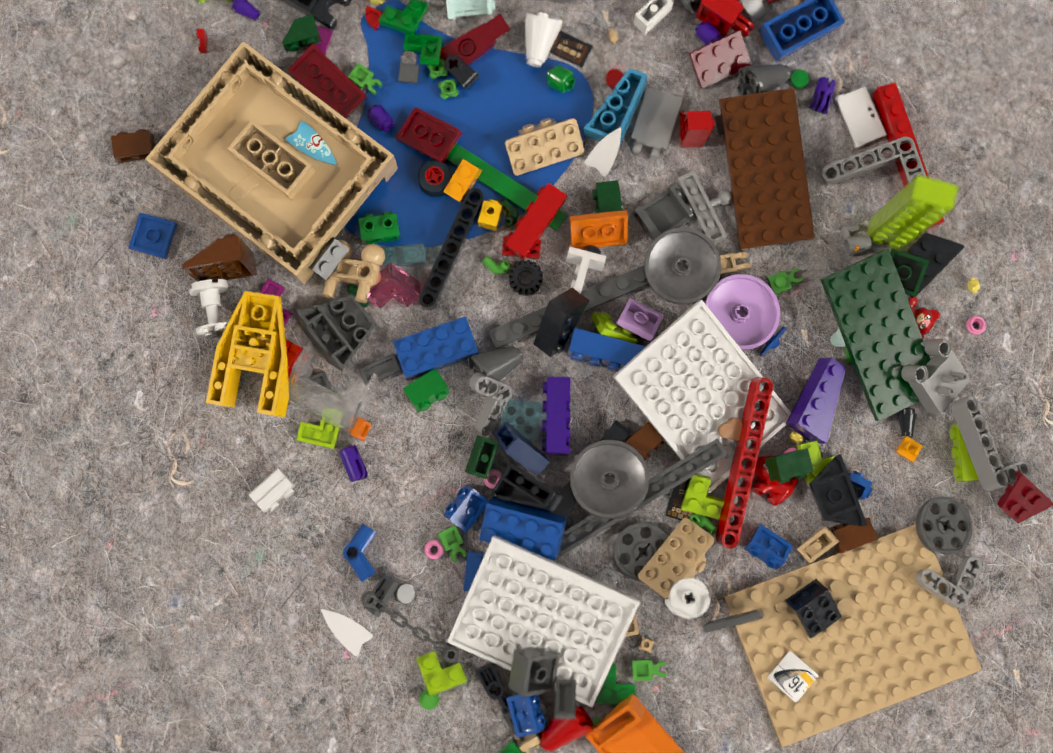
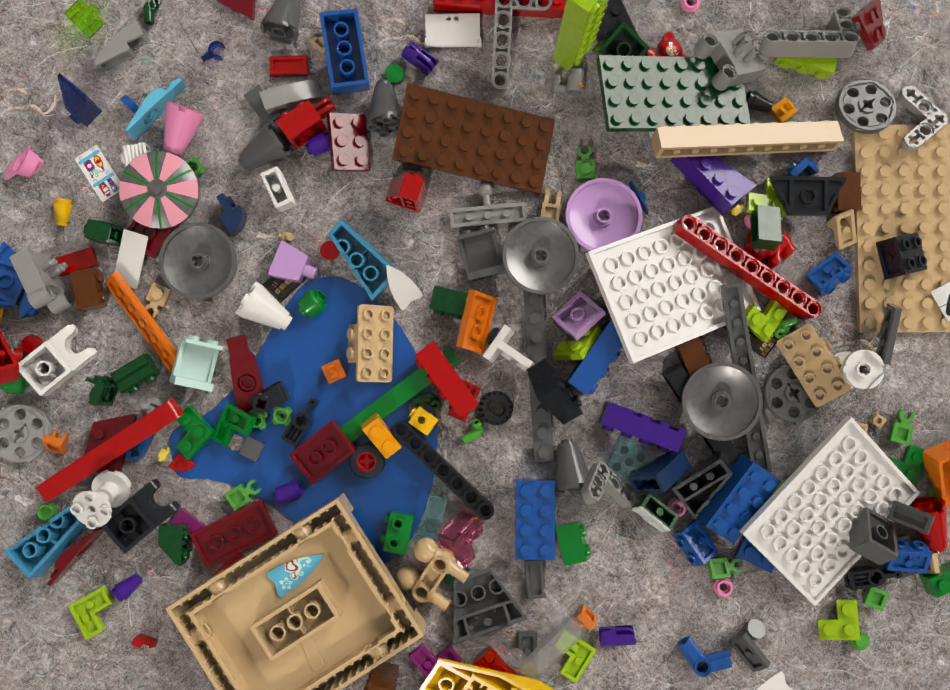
camera: 65 degrees left, 5 degrees up
plate [310,237,350,280] -> none
dark grey piece [361,591,459,663] -> none
light grey tile [630,87,683,162] -> none
medium nougat tile [717,417,742,441] -> none
none -> lavender torso [268,240,318,283]
none -> black piece [281,398,320,447]
none -> orange tile [321,359,347,384]
none -> brick [651,120,844,158]
none -> bright green plate [862,587,890,612]

